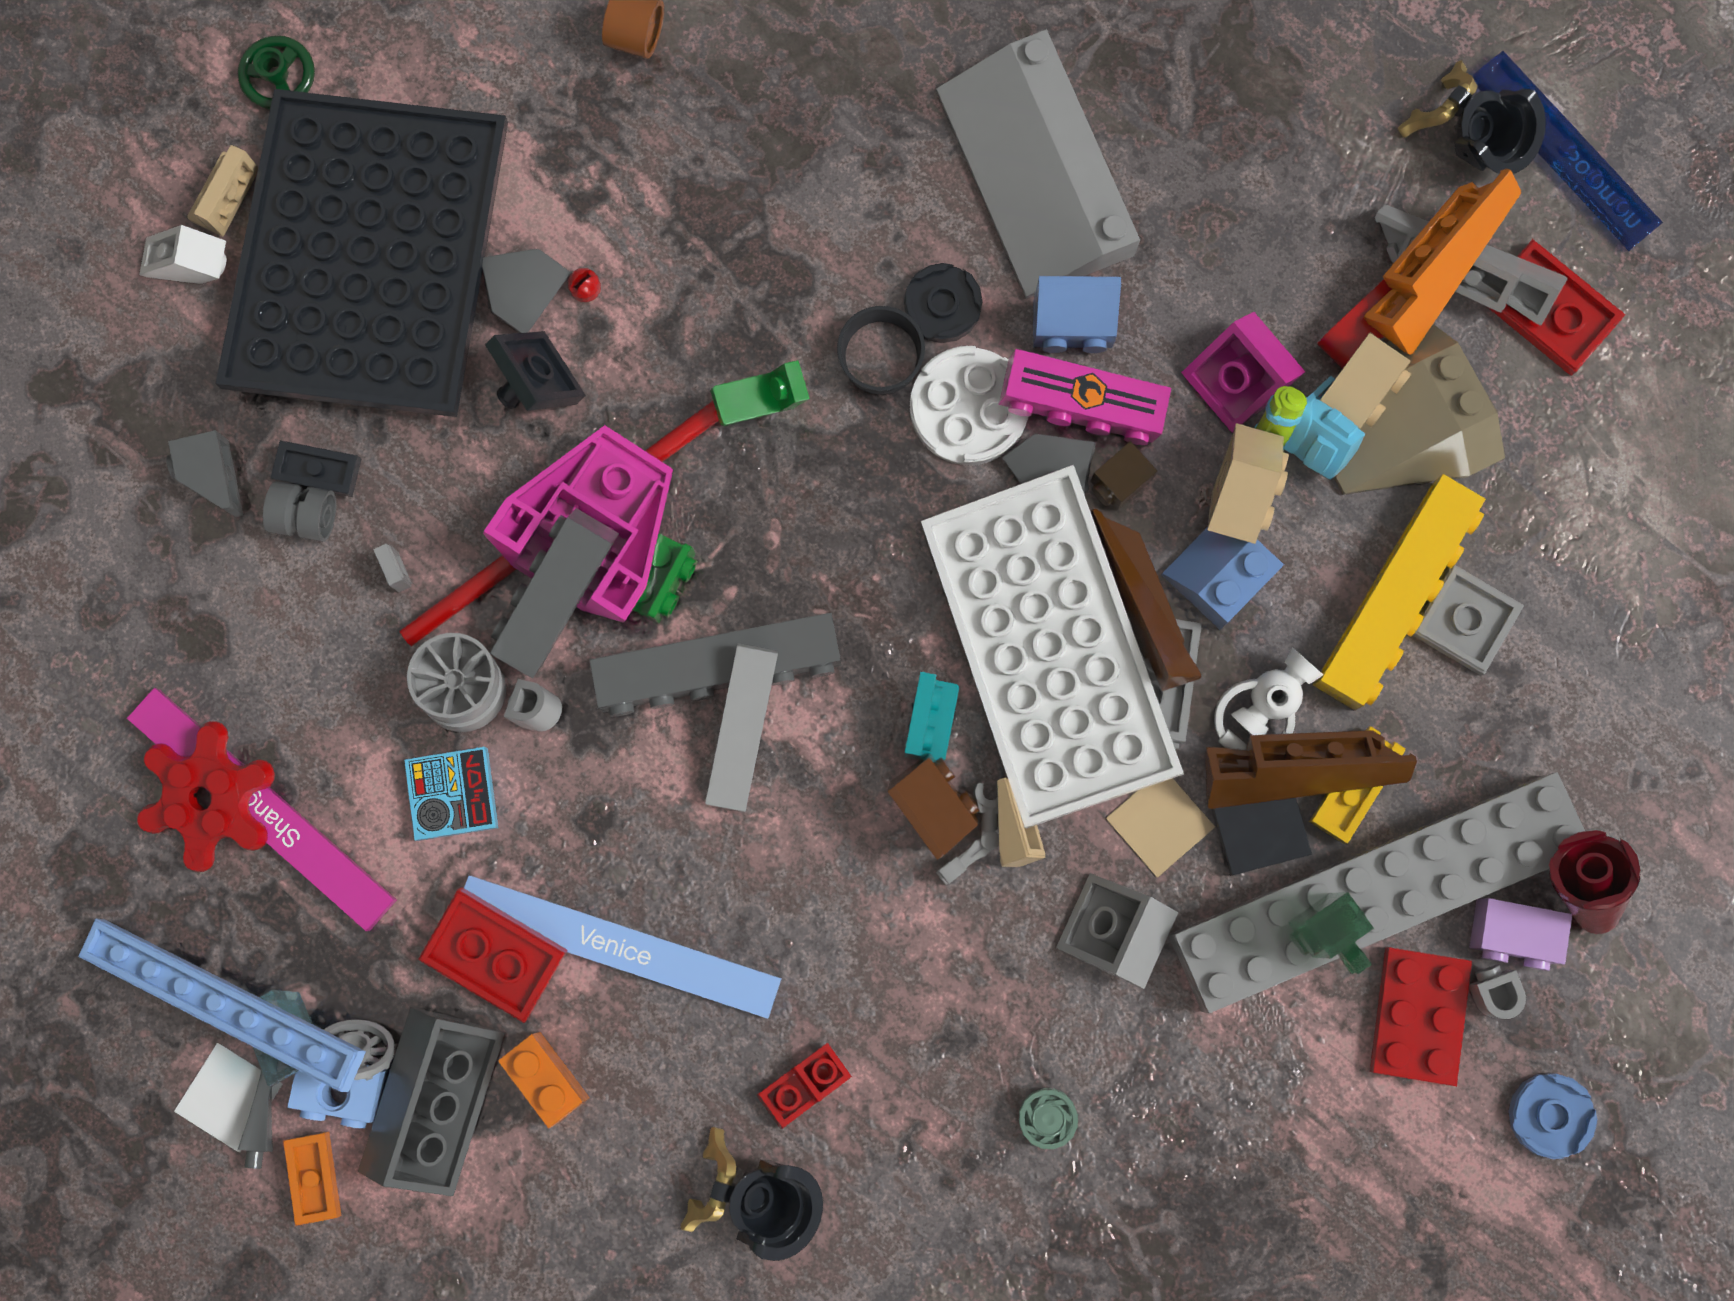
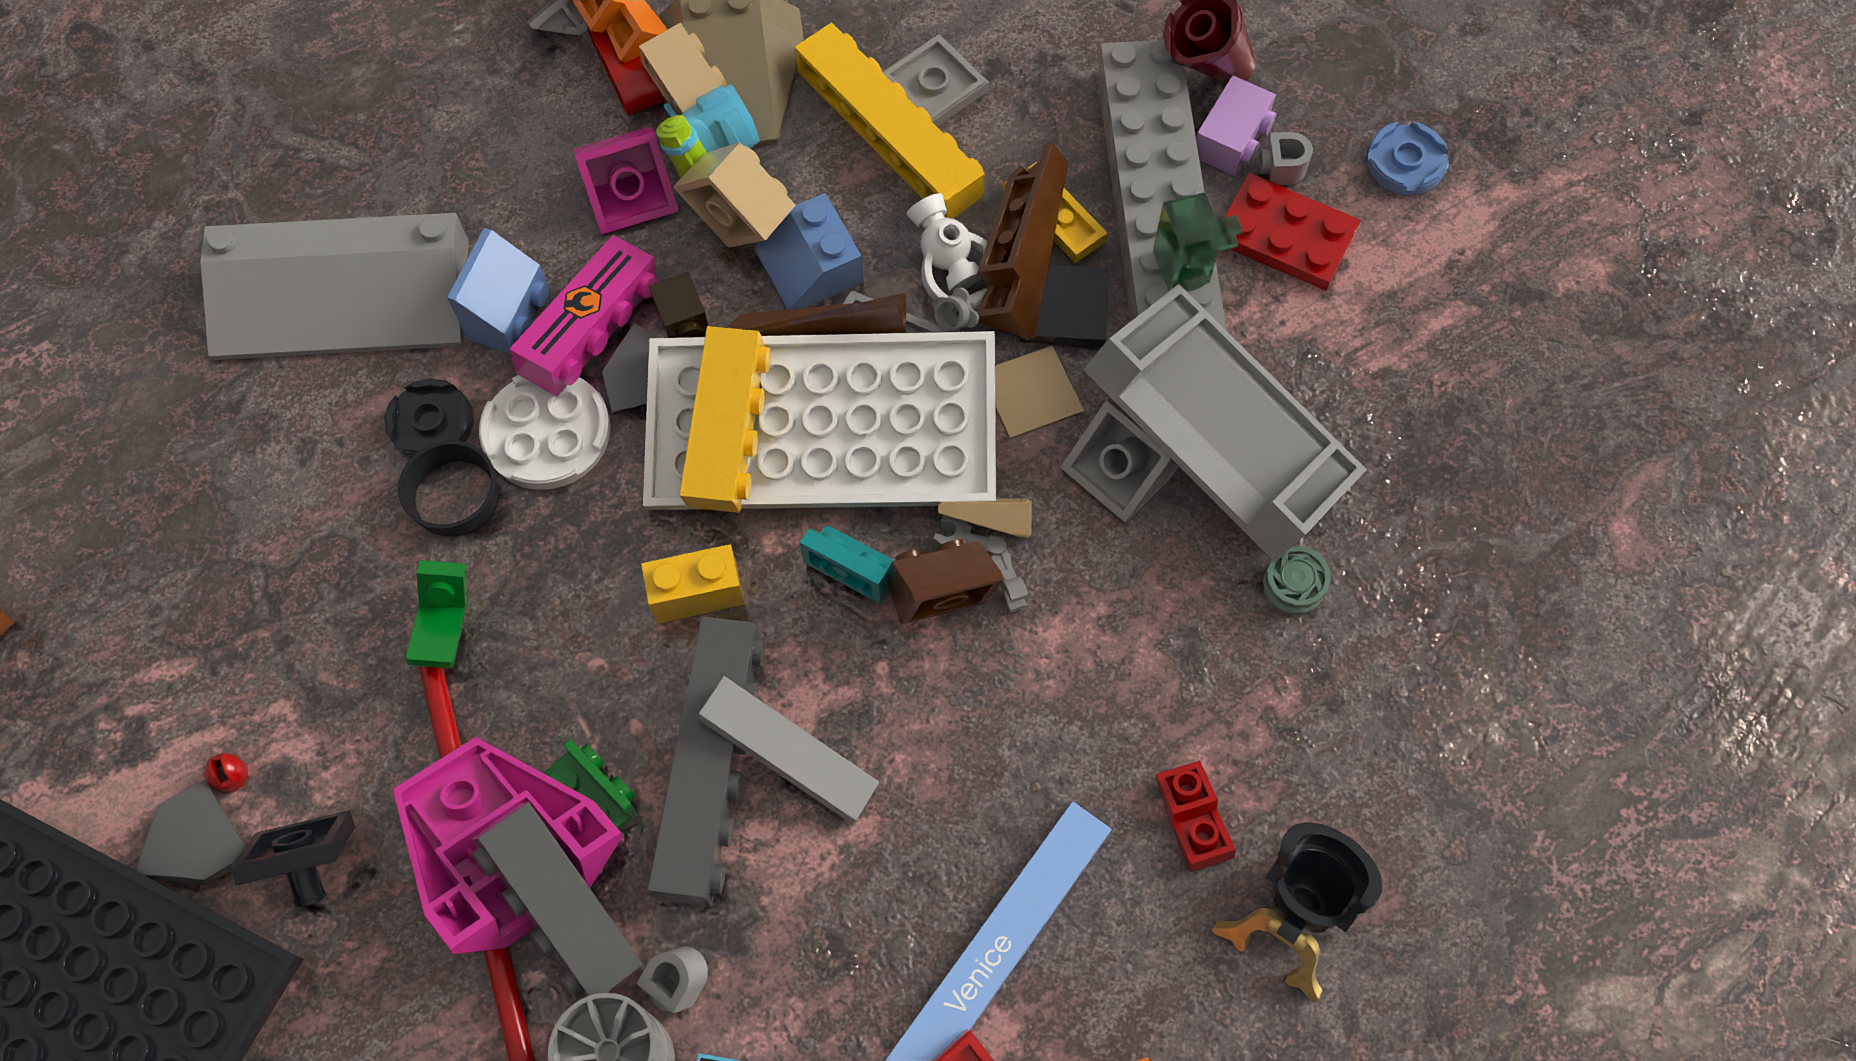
camera: 75 degrees left, 15 degrees down
none -> yellow brick [641,544,745,624]
none -> yellow brick [679,326,771,513]
none -> light grey plate [934,288,979,332]
none -> light grey slope [1084,284,1367,562]

